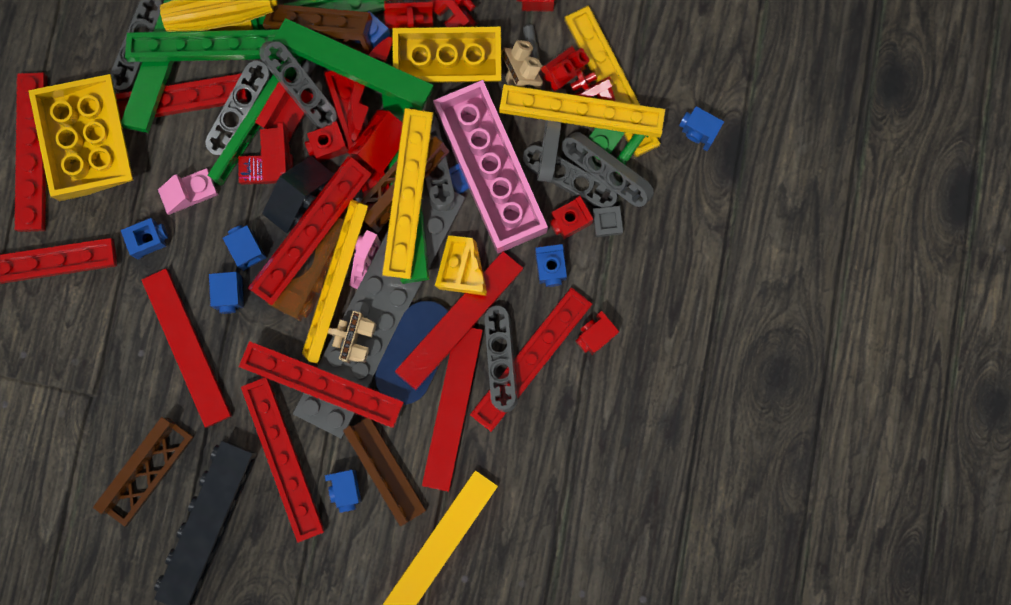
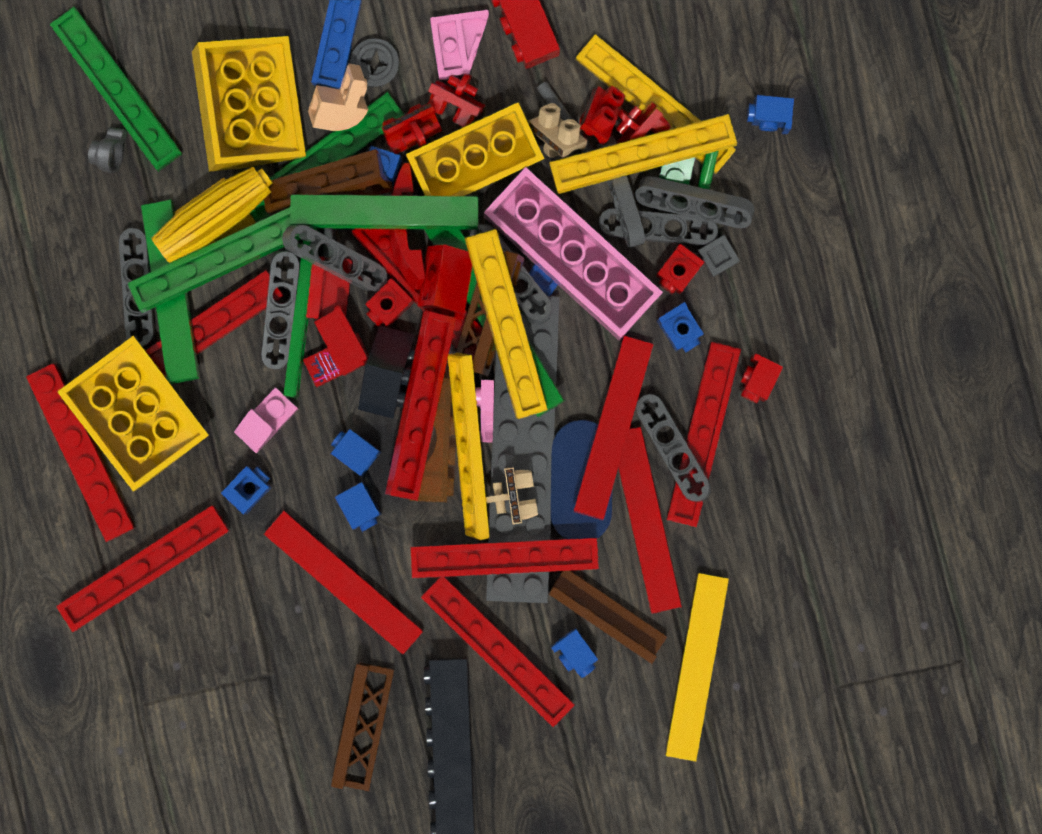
camera: 30 degrees left, 5 degrees up
yellow wing [435,235,487,296] -> none

